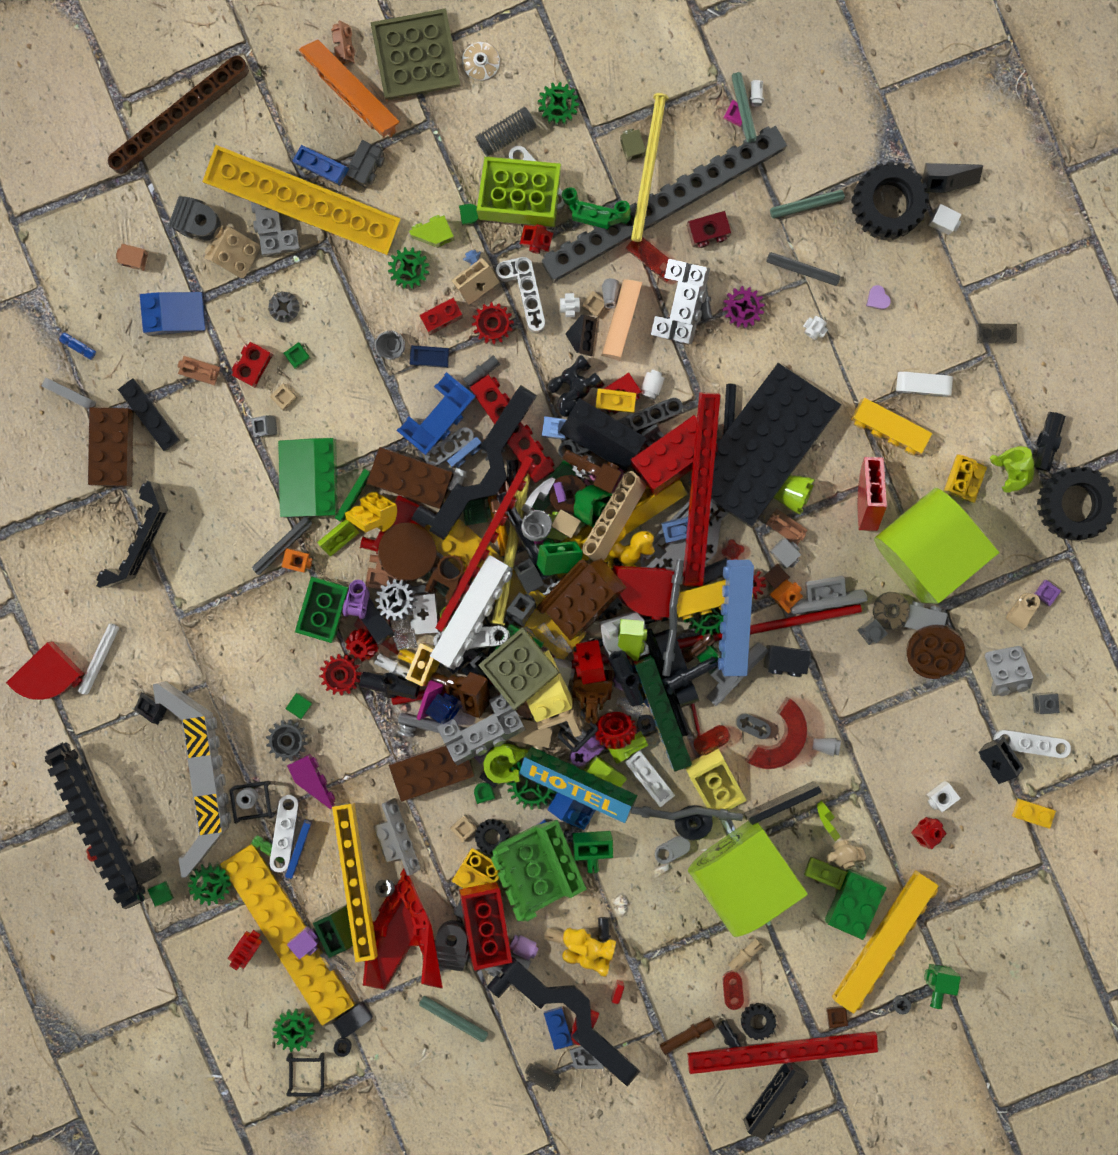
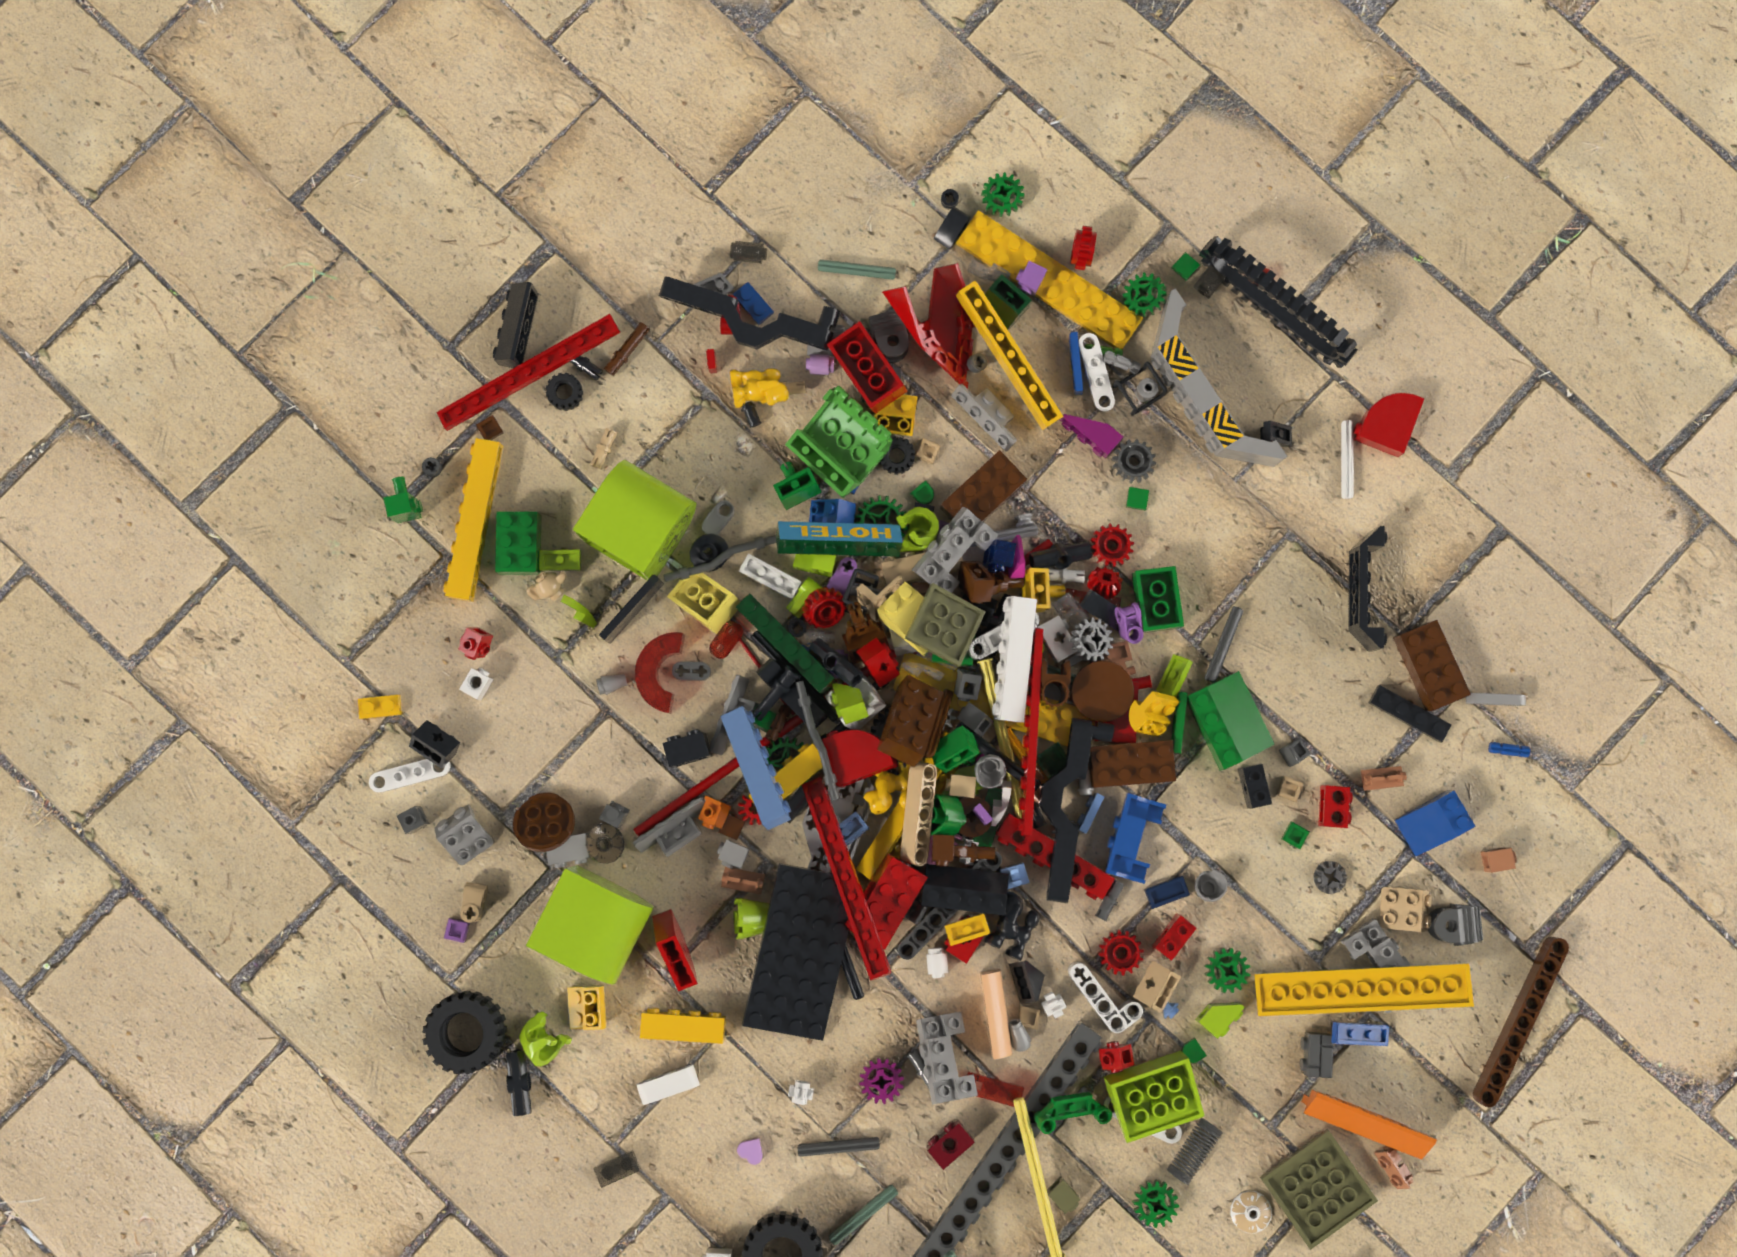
camera: 155 degrees right, 5 degrees down
orange brick [281,548,313,573] -> none
black piece [286,1052,324,1097] -> none
light grey beam [425,427,474,466] -> none
clear red plate [722,539,745,560] -> none
clear red plate [722,970,744,1010] -> none
none -> light grey axle [1103,351,1141,374]
none -> black brick [1238,764,1272,809]

